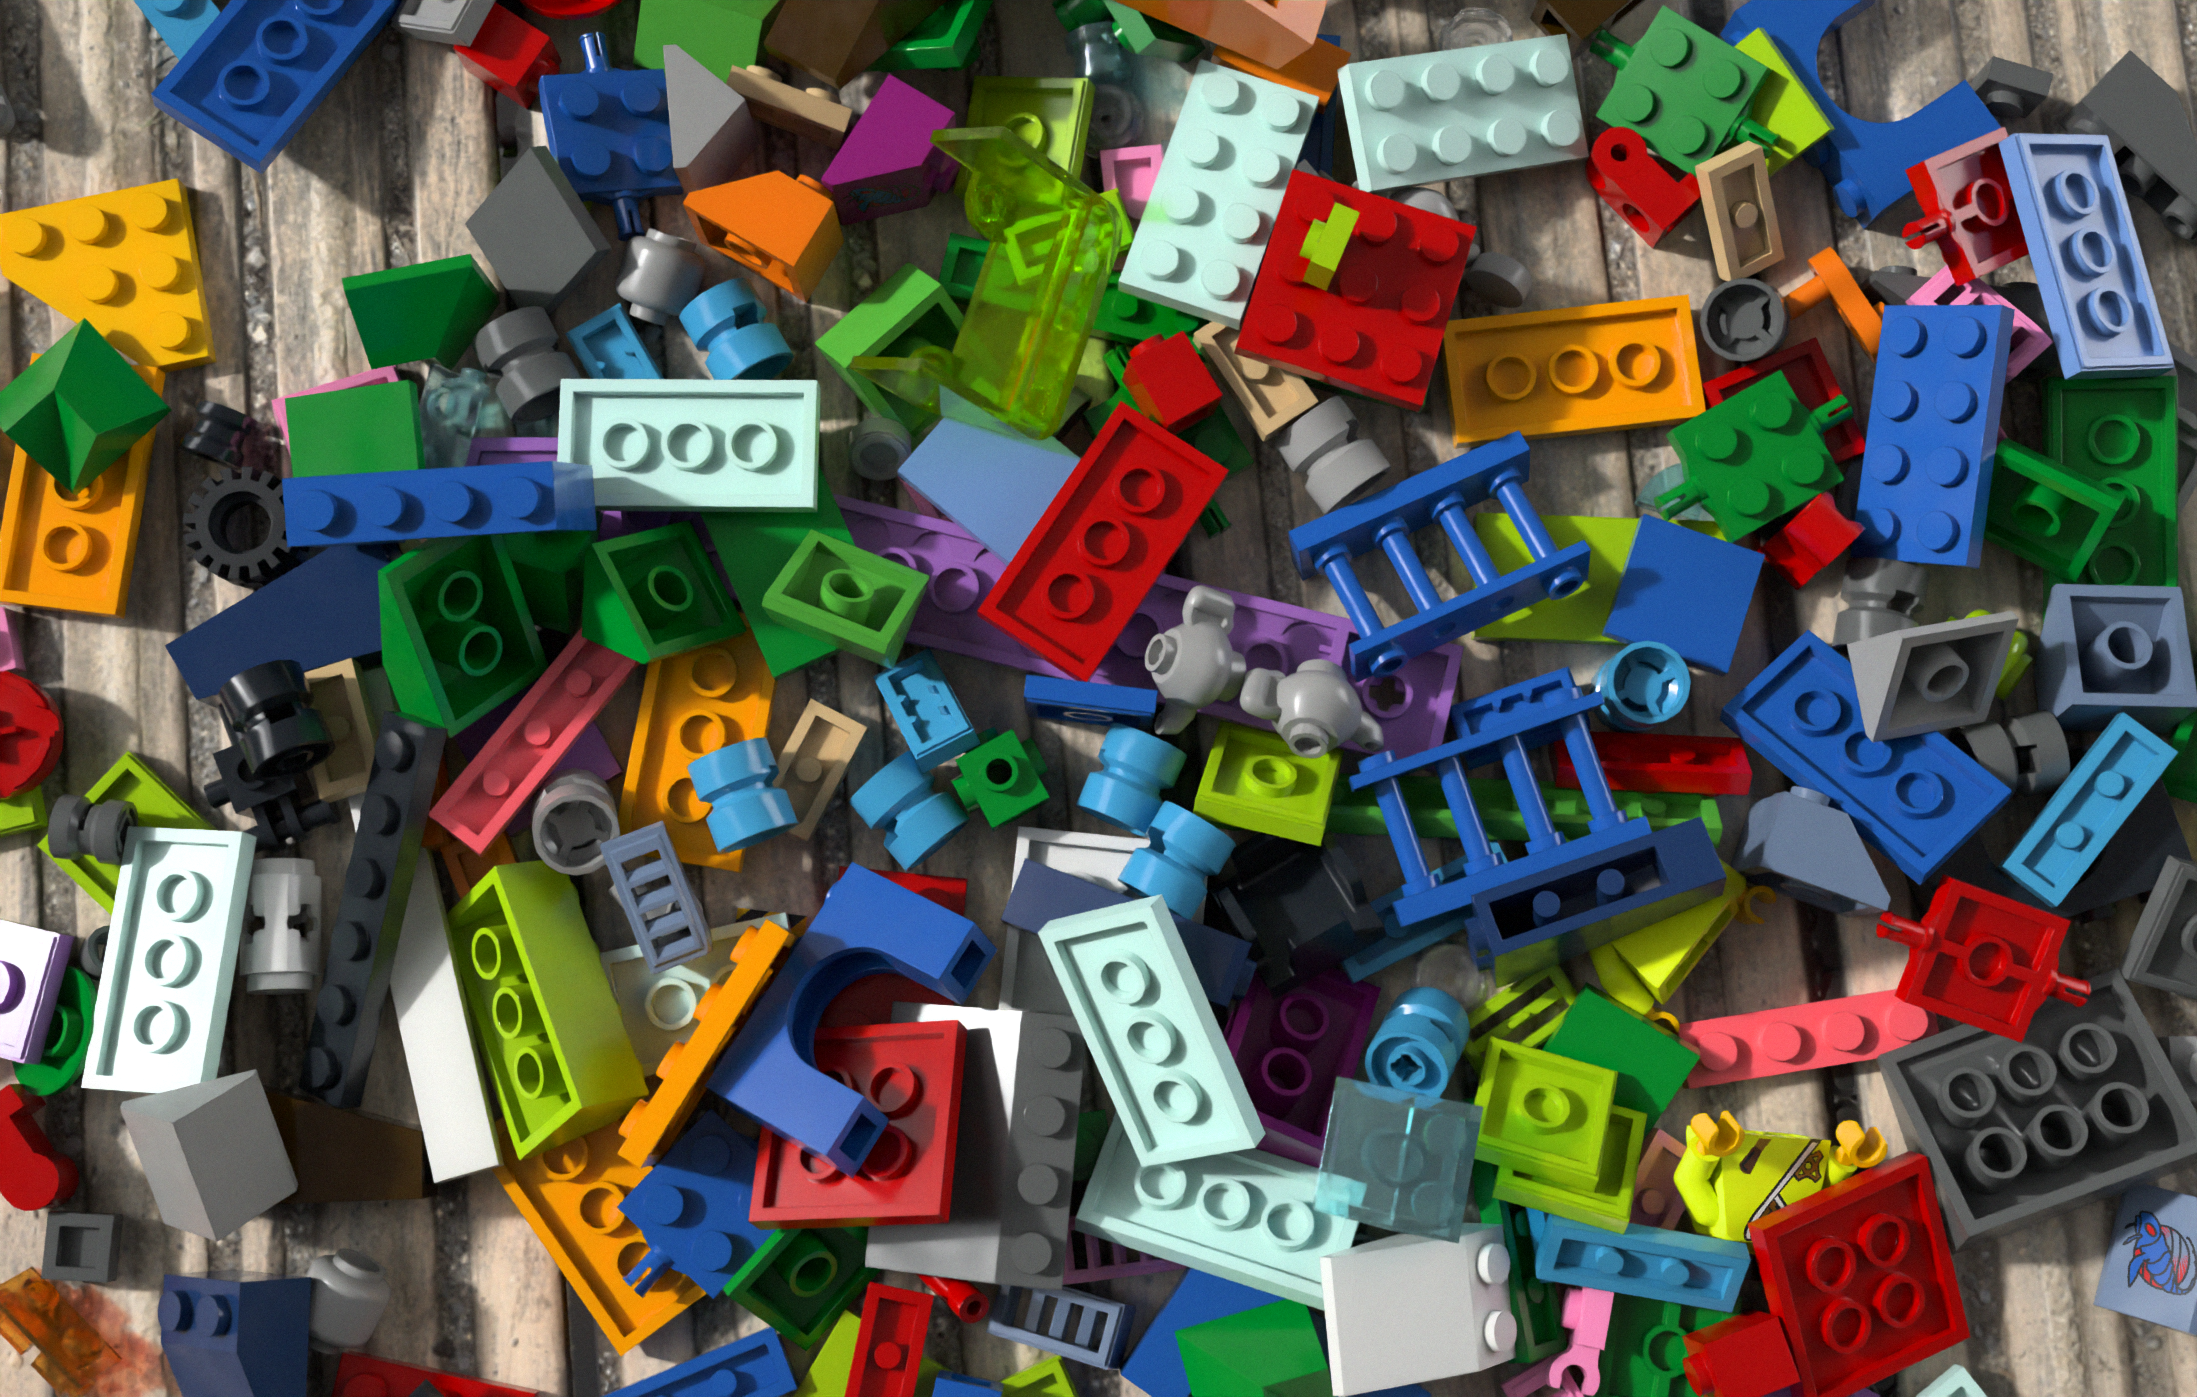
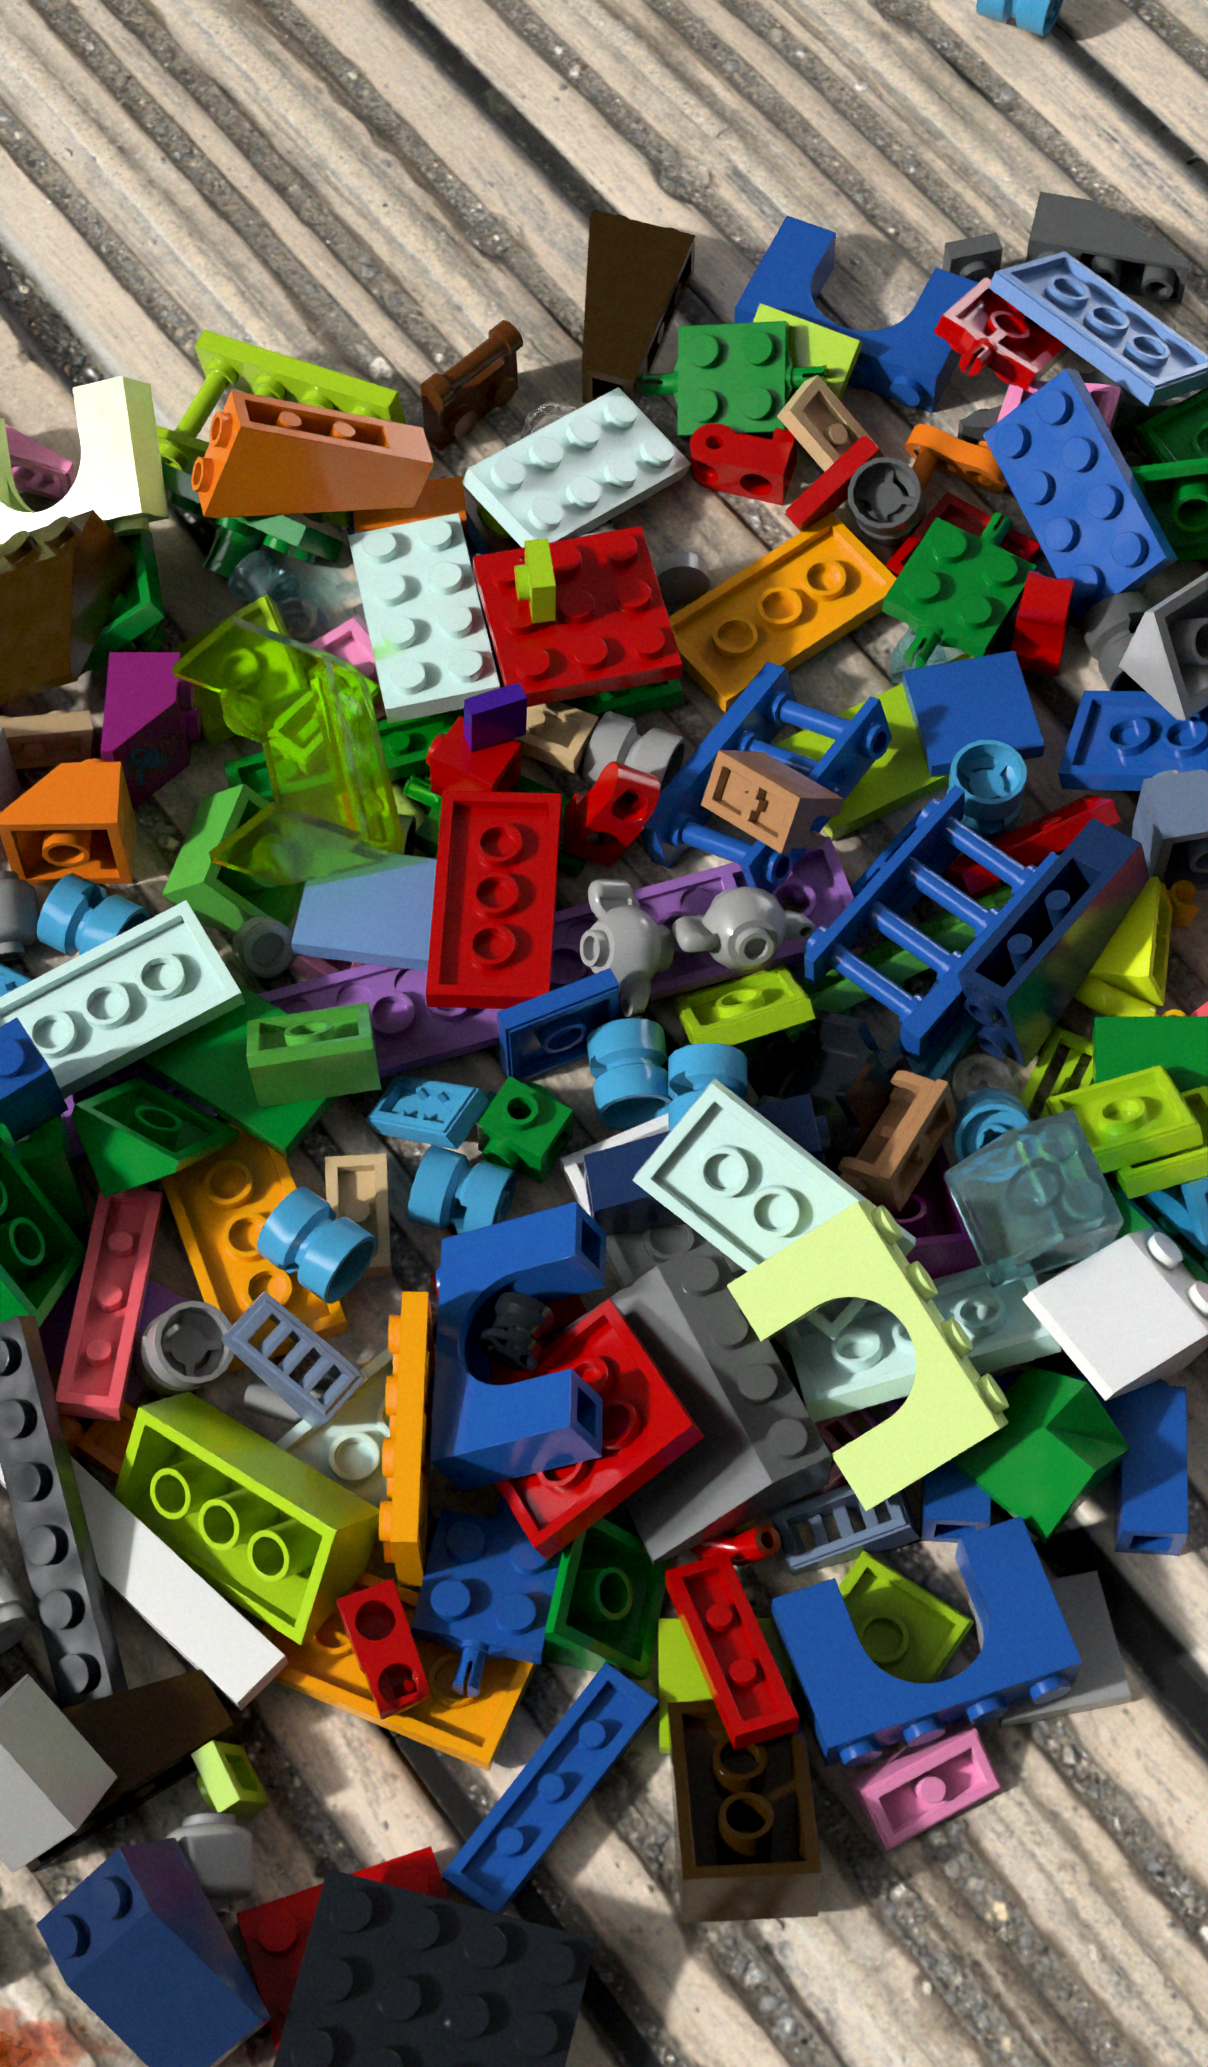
camera: 25 degrees left, 20 degrees down
none -> lime plate [191,1740,270,1818]
none -> red leg [336,1578,432,1720]
none -> dark purple tile [464,683,527,752]
none -> black wheel [478,1292,557,1372]
none -> red leg [563,761,661,868]
none -> medium nougat hinge [701,750,844,854]
none -> yellowish green arch [727,1200,1009,1511]
none -> red tile [785,435,885,532]
none -> medium nougat hinge [837,1070,957,1214]

